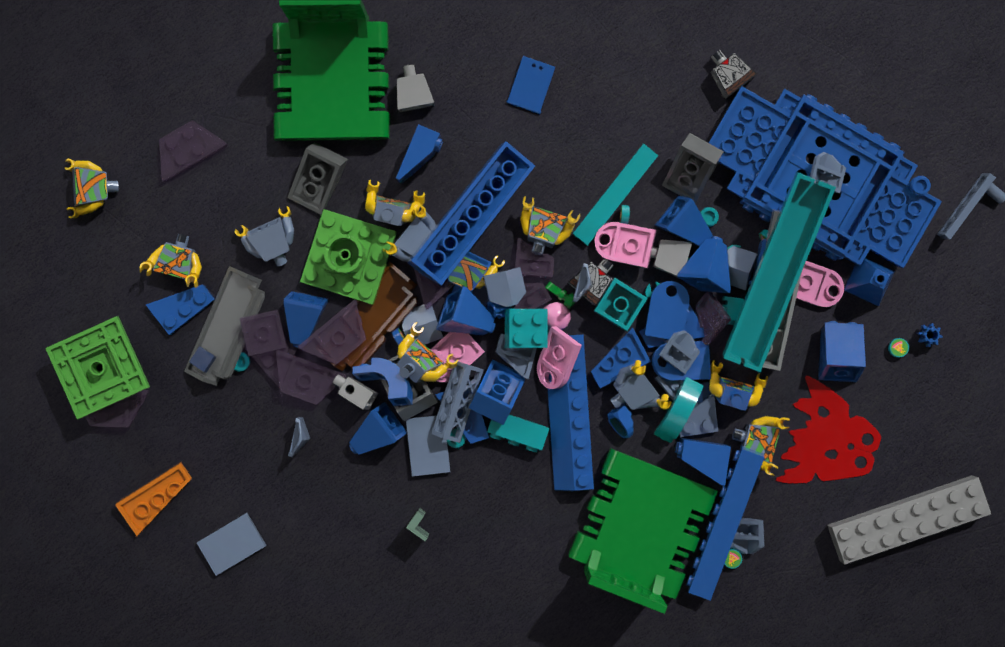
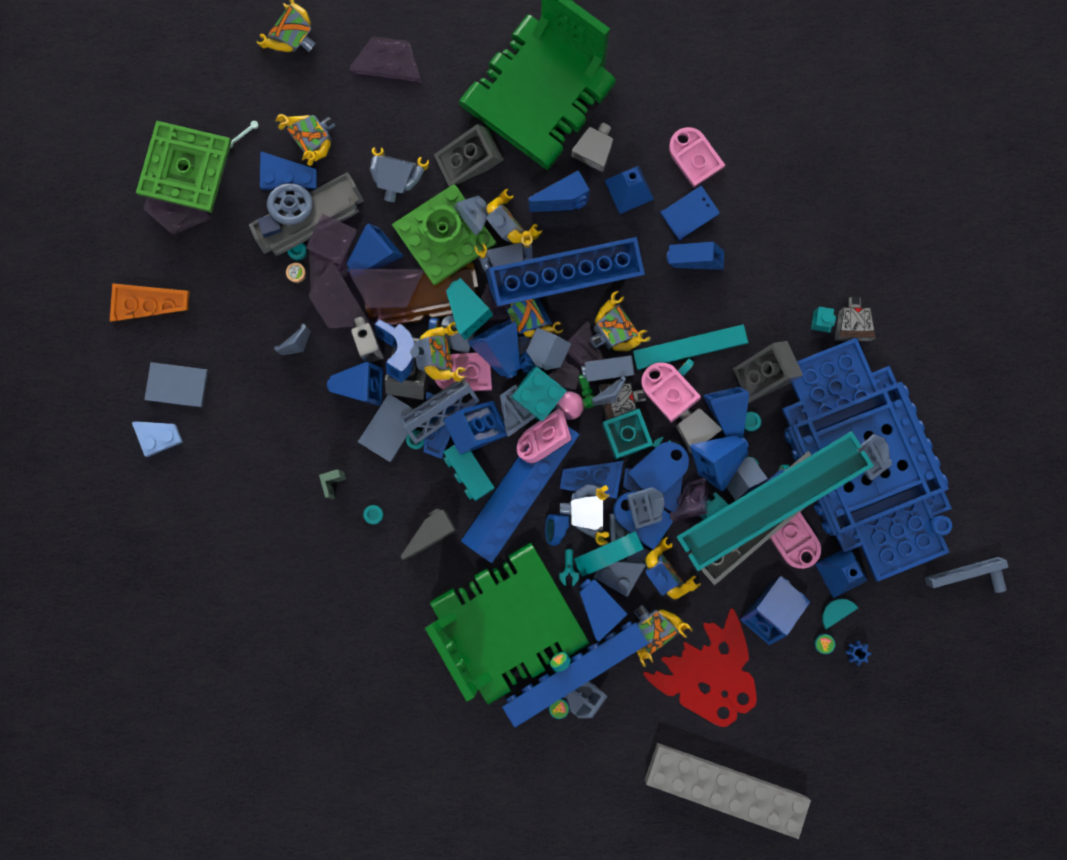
camera: 40 degrees right, 5 degrees down
none -> light blue wing [132,422,183,457]
none -> light aqua hinge [230,121,259,148]
none -> sand blue plate [267,184,313,225]
none -> tile [286,263,306,283]
none -> teal tile [364,505,384,524]
none -> dark grey slope [401,509,457,560]
none -> teal slope [446,278,493,340]
none -> sand blue wing [454,196,488,235]
none -> tile [550,652,571,672]
none -> teal bar [559,549,579,586]
none -> sand blue slope [582,356,635,381]
none -> blue slope [605,166,654,214]
none -> blue slope [667,242,724,270]
none -> bright pink tile [669,127,725,188]
none -> teal brick [811,307,836,333]
none -> teal tile [822,599,858,629]

